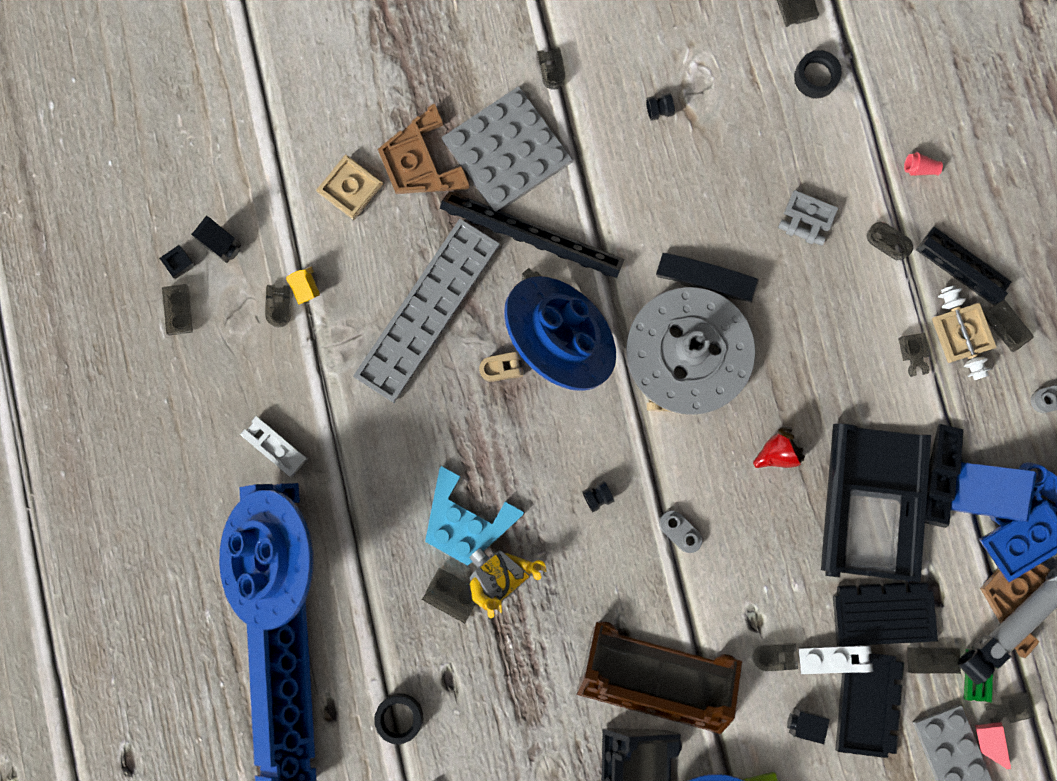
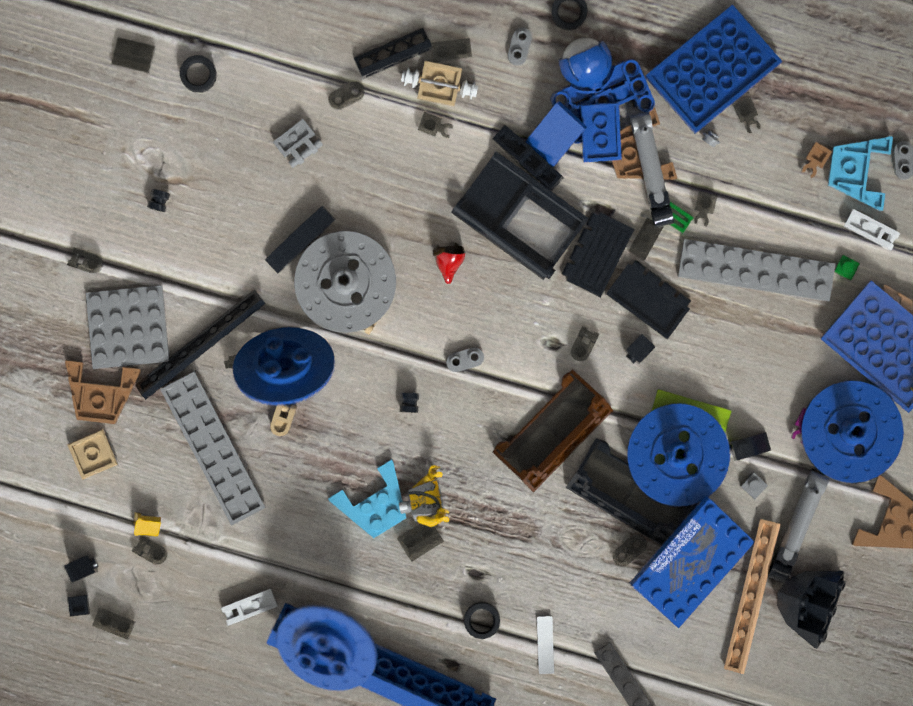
camera: 60 degrees left, 5 degrees up
white plate [799,646,873,674] -> none
coral cone [904,152,943,176] -> none
coral tile [975,722,1011,769] -> none

